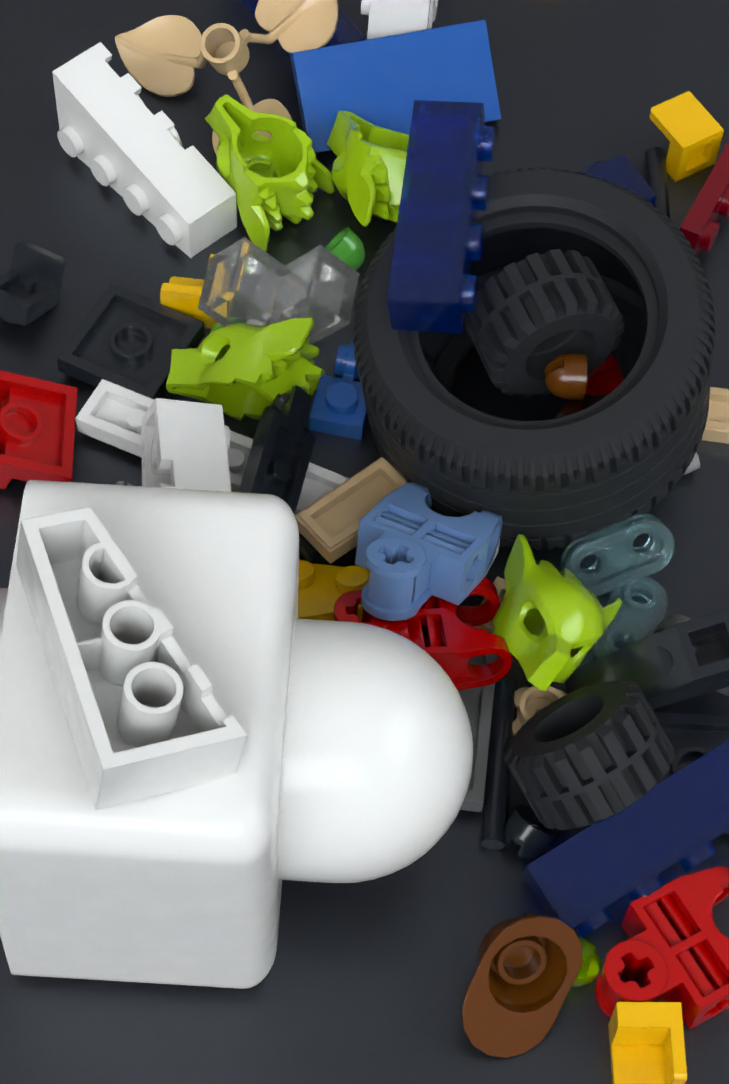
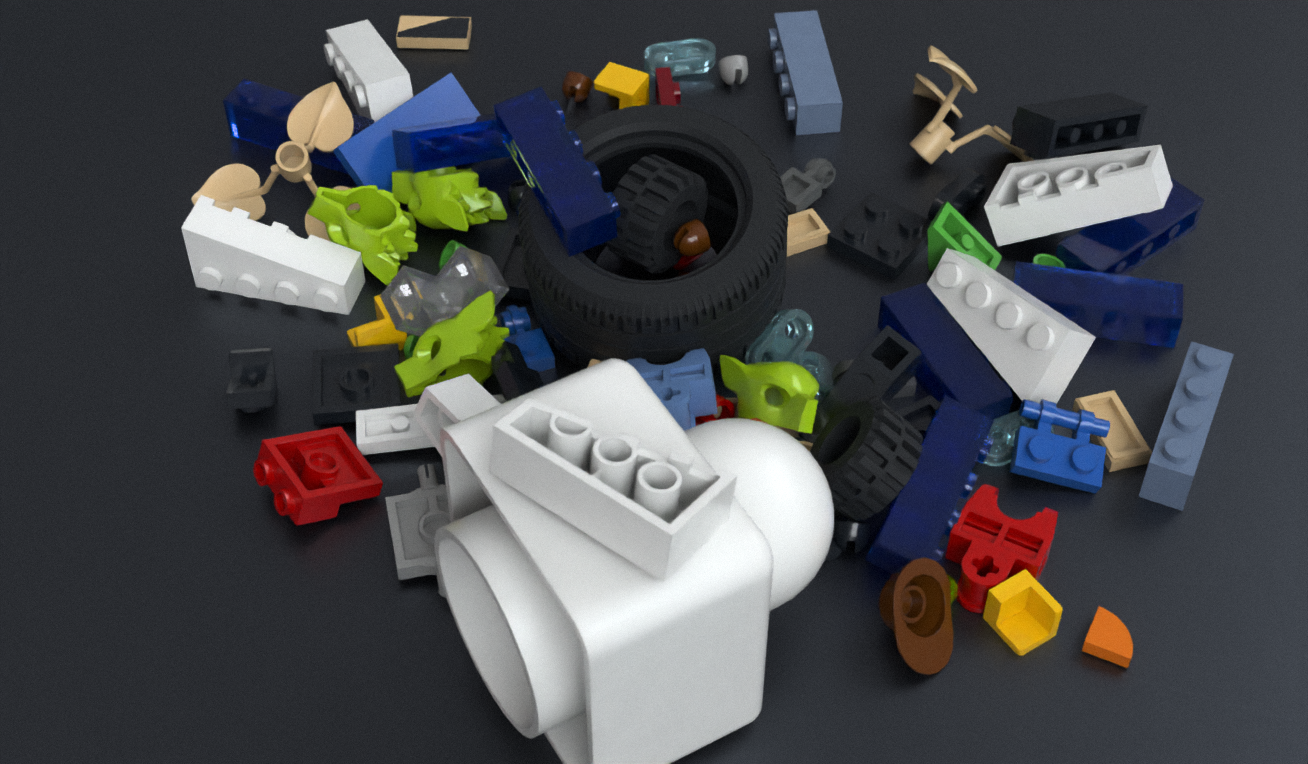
camera: 30 degrees left, 10 degrees down
none -> clear blue brick [392,107,556,173]
none -> reddish brown hinge [562,71,594,103]

